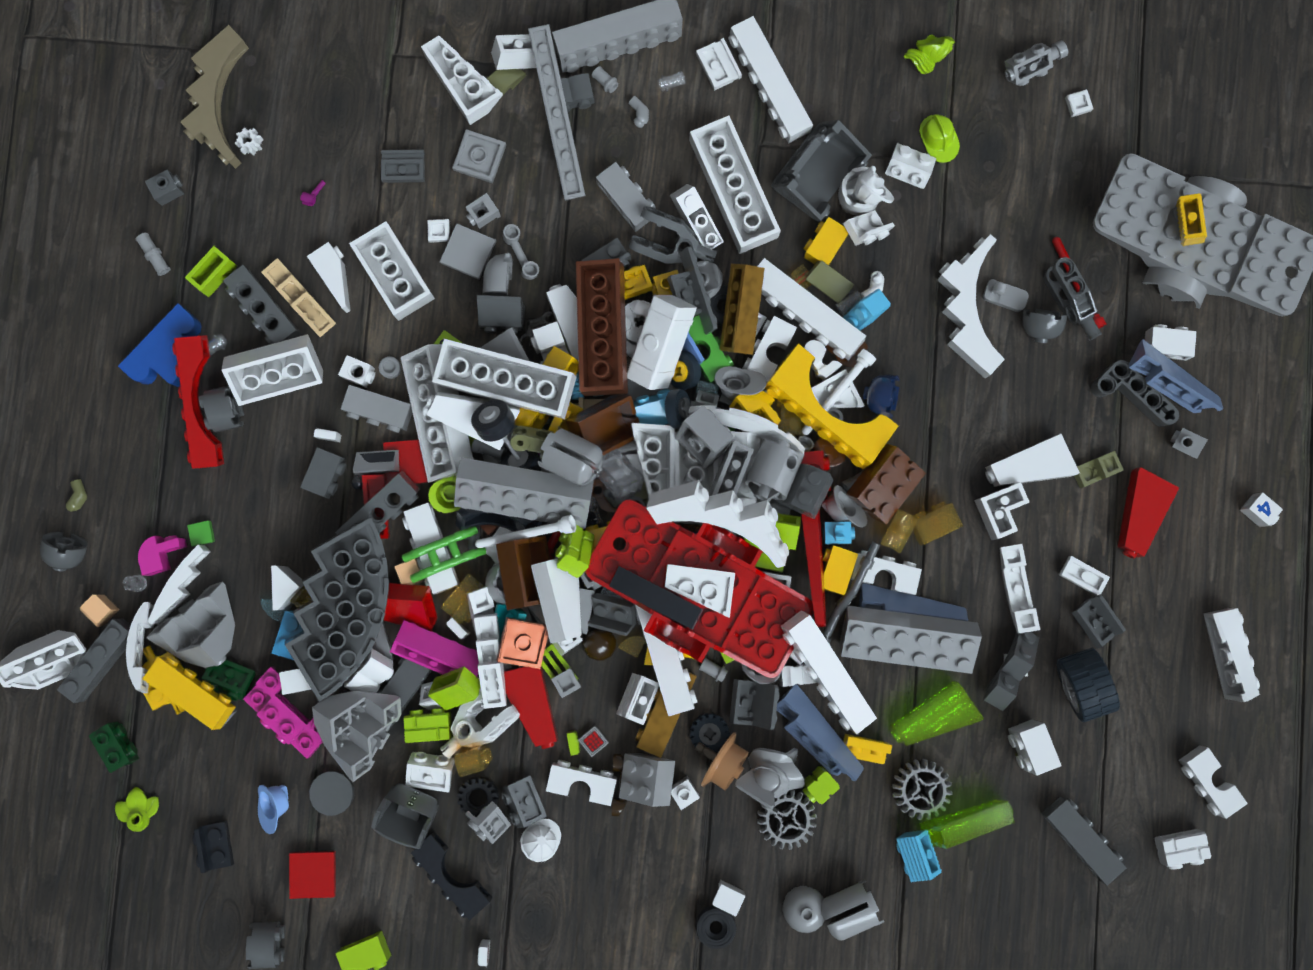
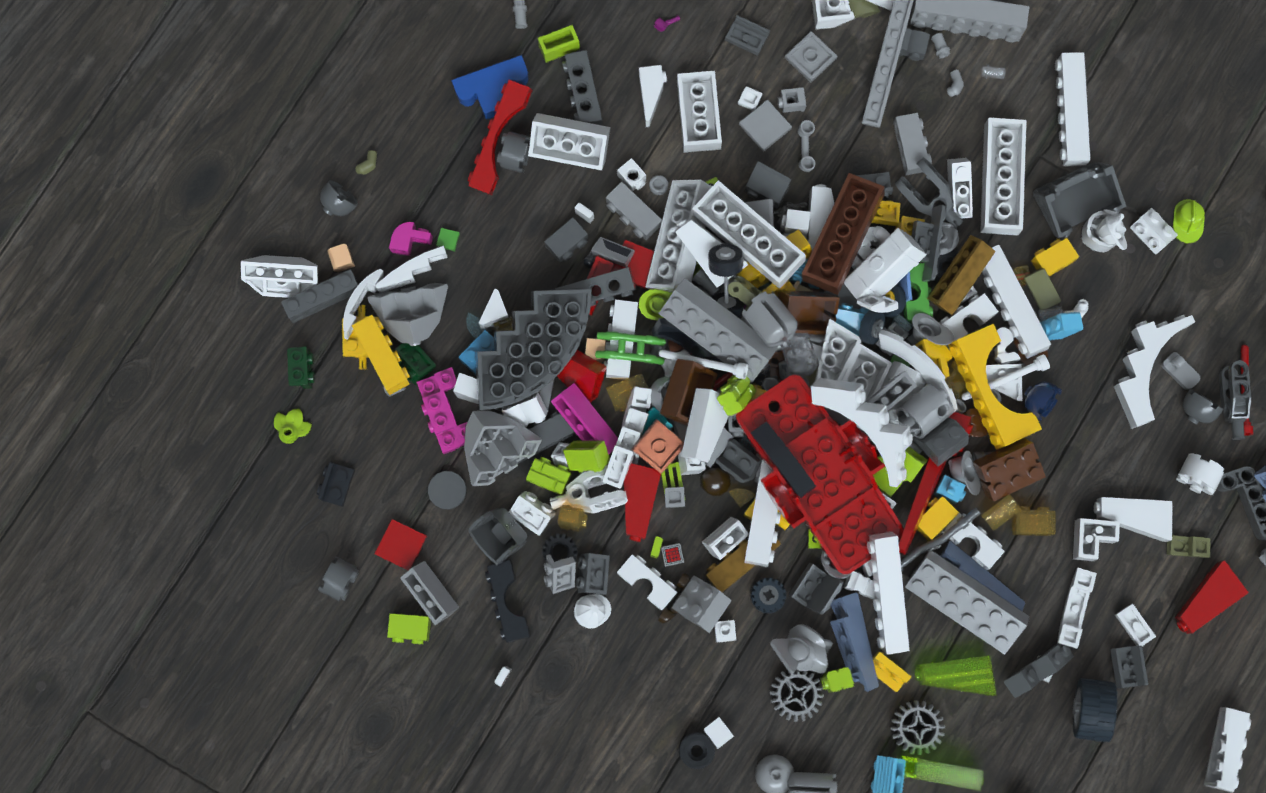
camera: 30 degrees right, 5 degrees down
clear pin [123,575,147,592] -> none
clear pin [208,333,228,356] -> none
light blue piece [258,785,289,834] -> none
tan slope [261,258,336,337] -> none
white tile [447,618,470,639] -> none
light grey brick [482,253,513,296] -> none
white wing [664,564,735,618] -> none
light grey brick [675,405,734,469] -> none
medium nougat piece [695,732,749,790] -> none
white plate [696,38,742,91] -> none
light grey pin [699,658,728,682] -> none
white bracket [843,210,895,246] -> none
lime hair [903,35,955,74] -> none
white brick [1008,720,1061,776] -> none
none -> light grey brick [400,561,459,625]
none -> dark grey pin [763,376,781,391]
none -> white slope [857,295,898,313]
none -> white brick [1176,454,1224,495]

